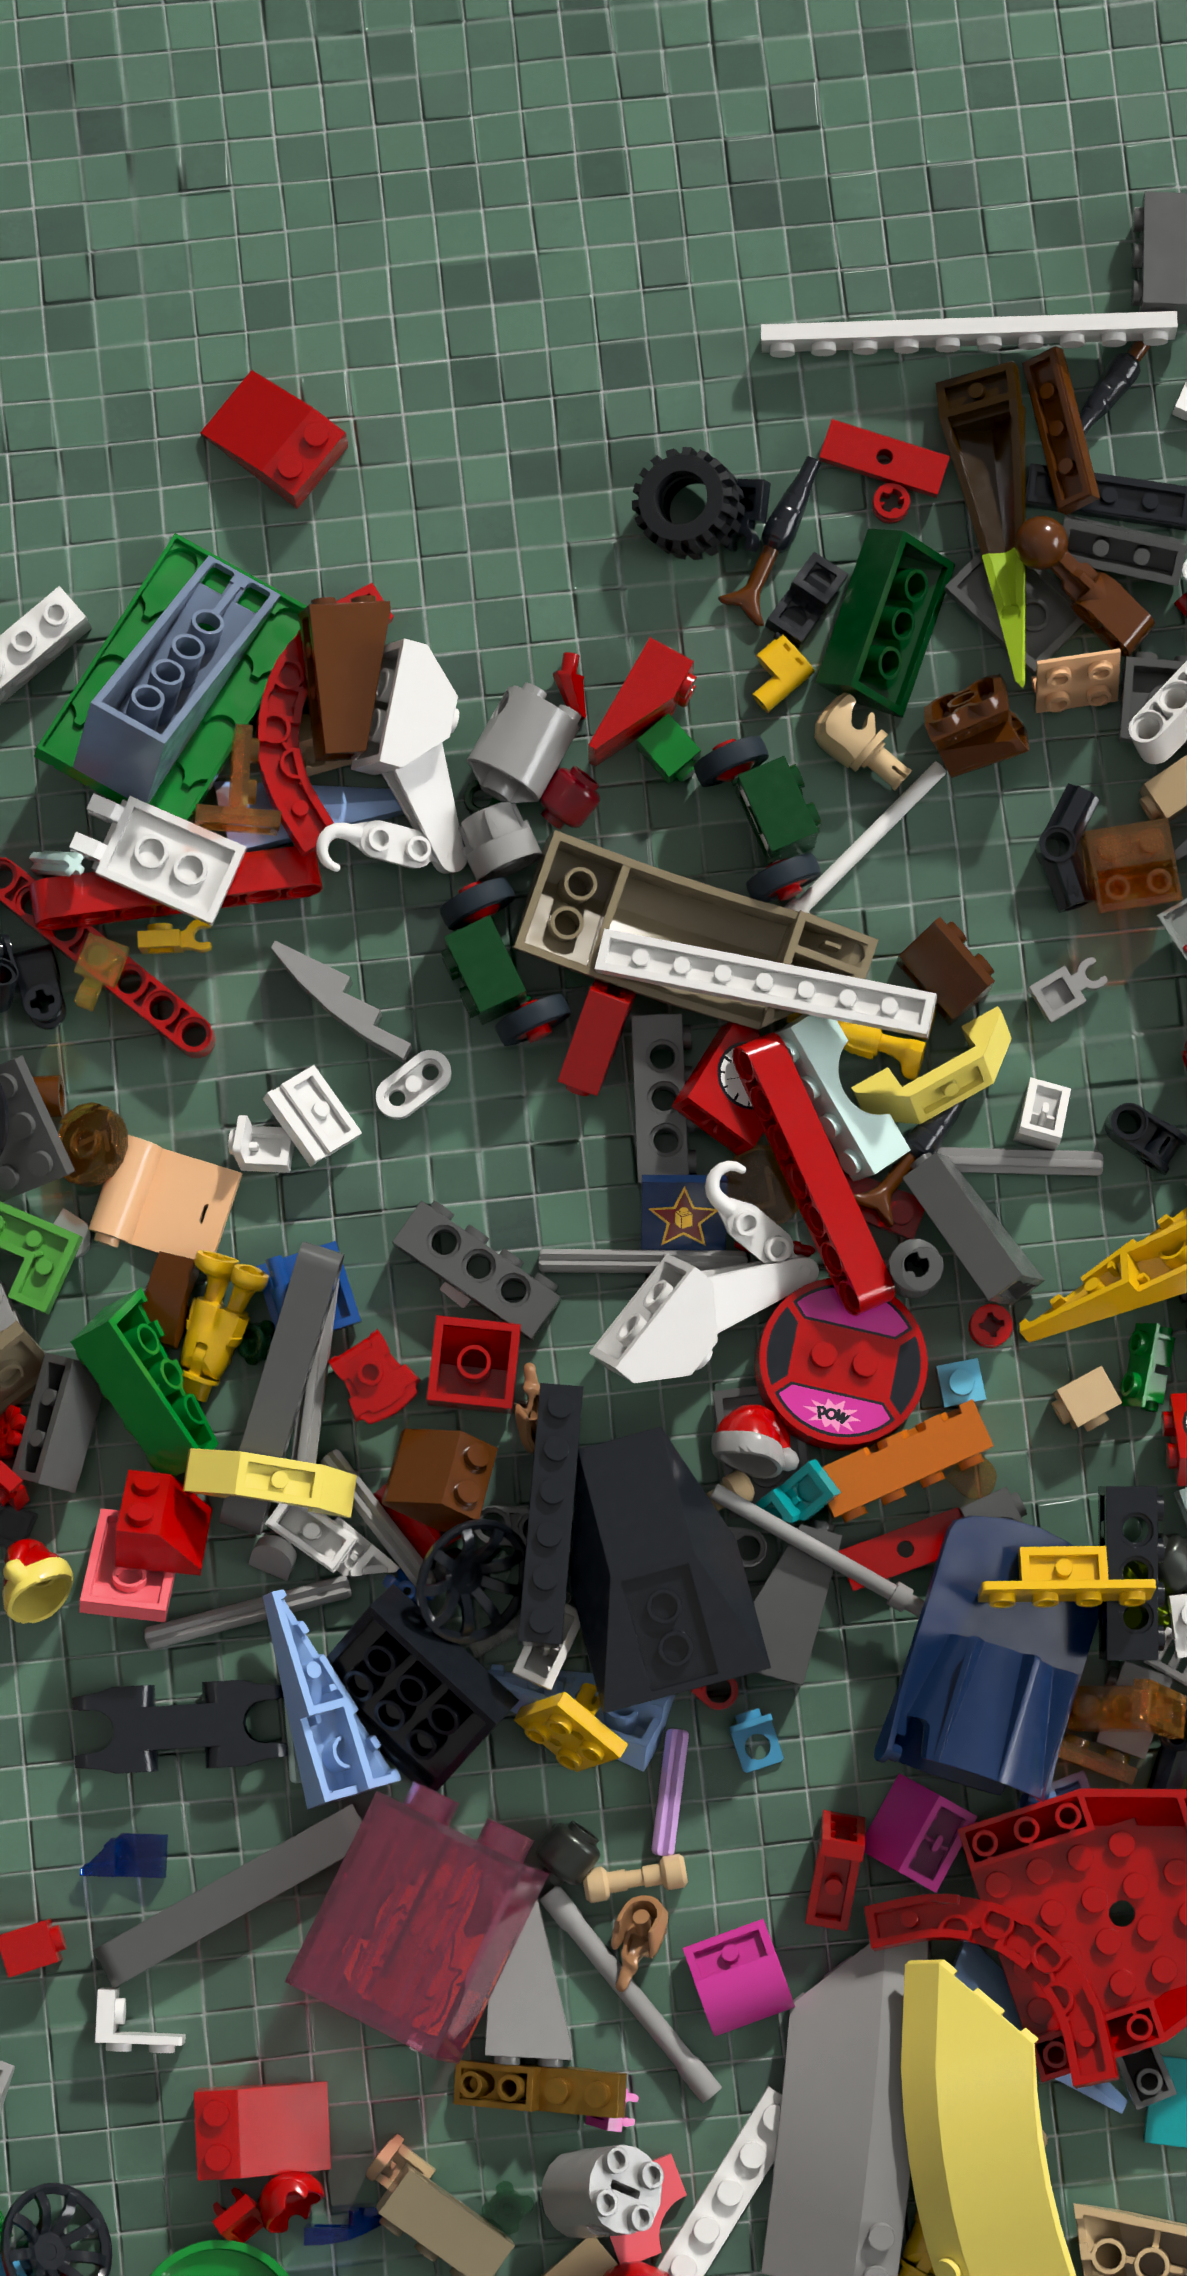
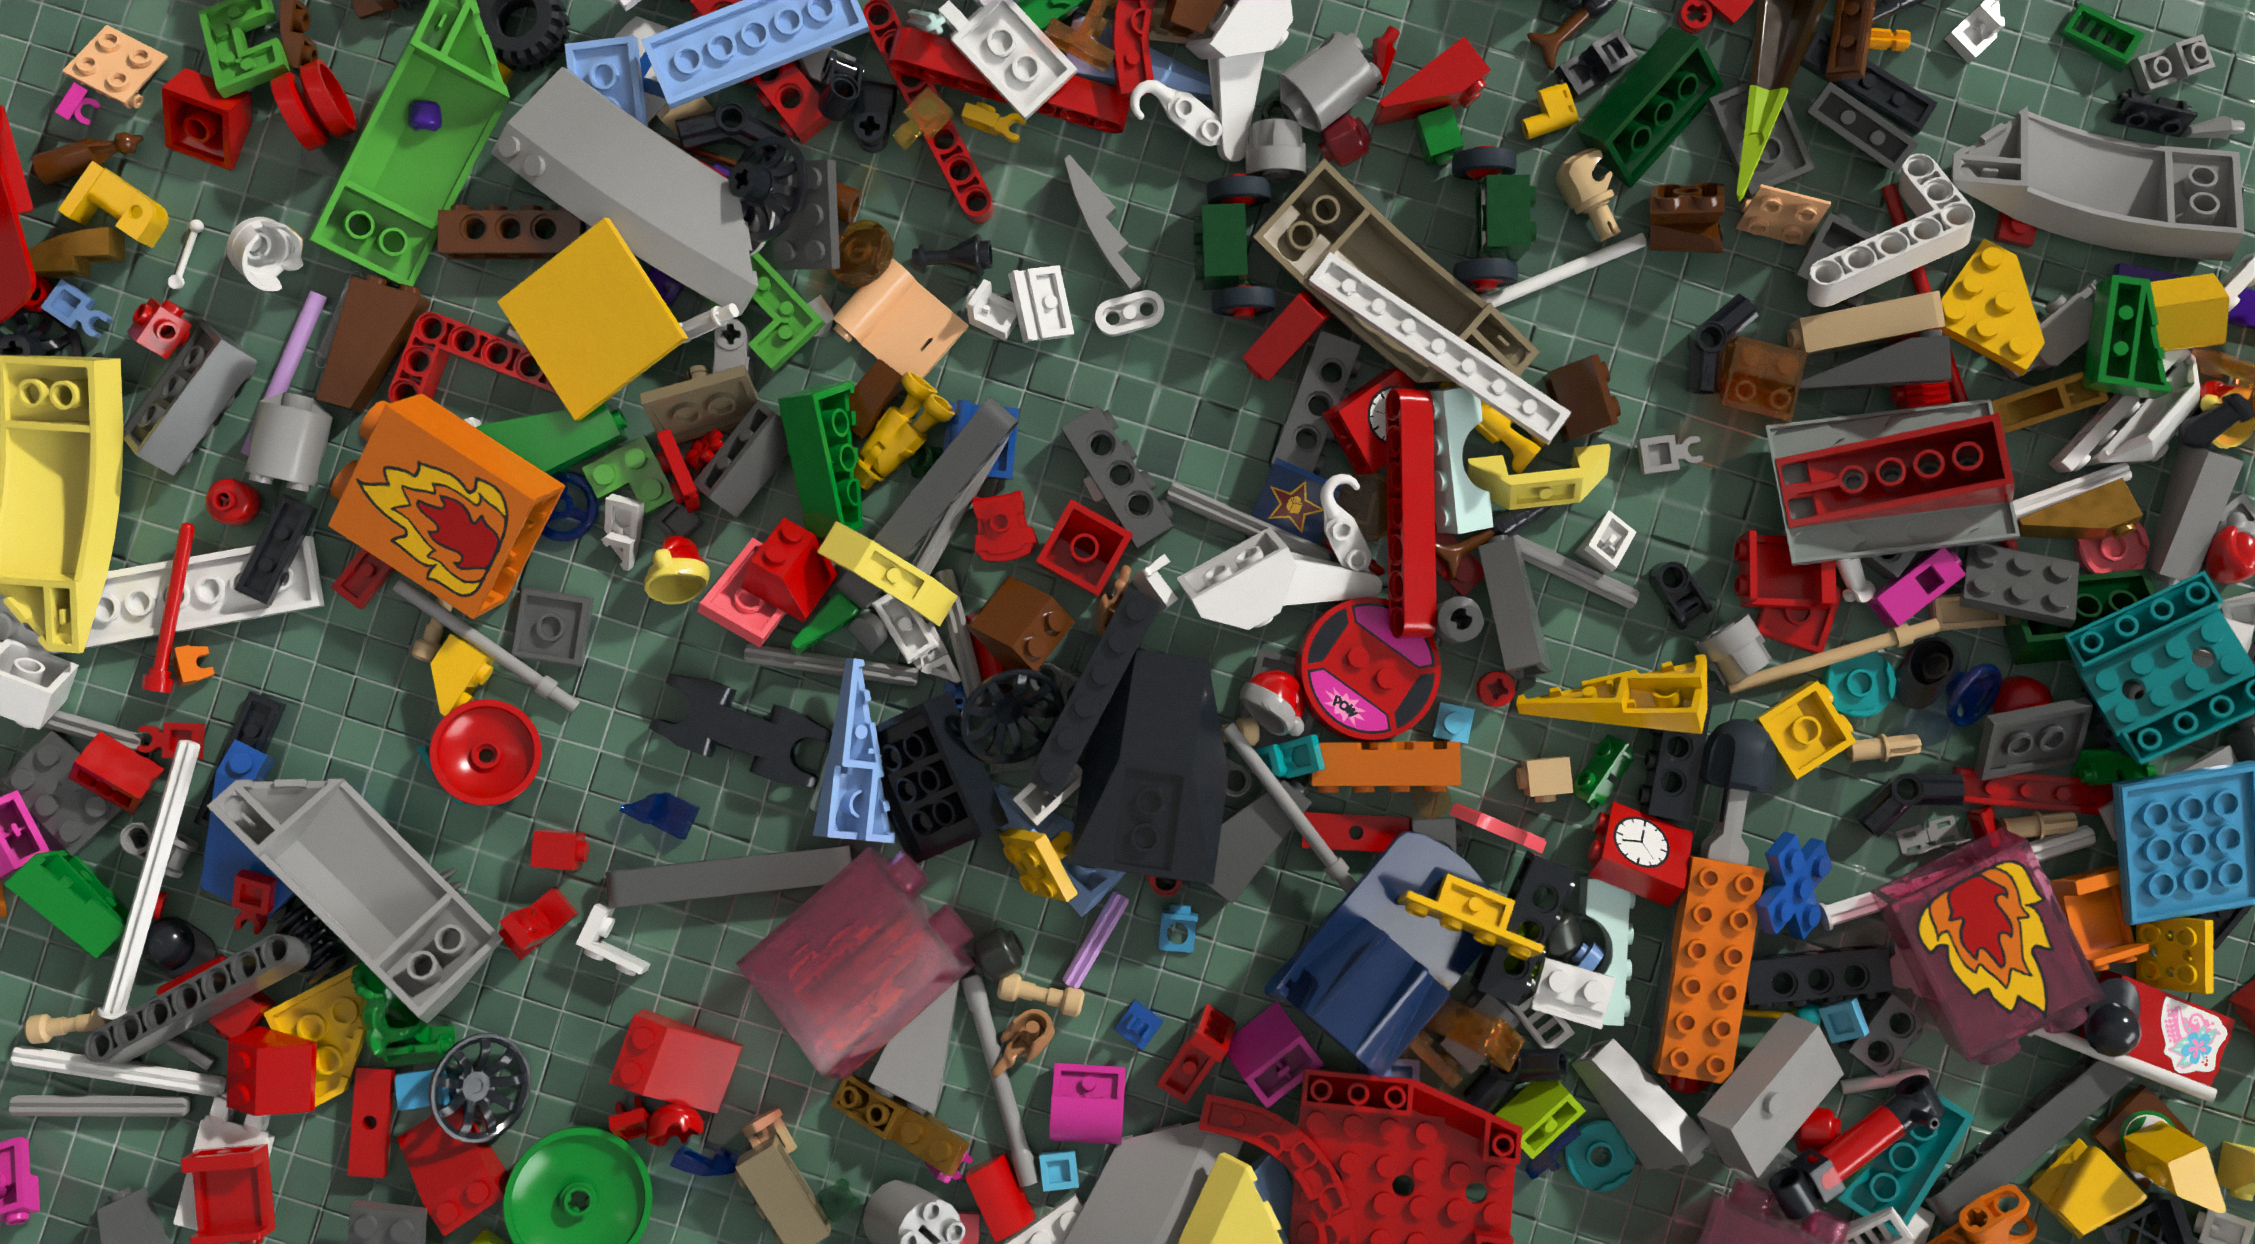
camera: 25 degrees right, 5 degrees up
reddish brown beam [1014,516,1156,658] -> none
none -> red bracket [498,887,578,961]
none -> green slope [790,592,859,656]
none -> black piece [912,234,993,276]
none -> red brick [965,1151,1036,1243]
none -> medium azure plate [1039,1149,1079,1192]
none -> blue tile [1114,999,1164,1050]
none -> white tile [1131,553,1178,616]
none -> coral tile [1449,802,1547,853]
none -> light orange axle [1869,28,1911,52]

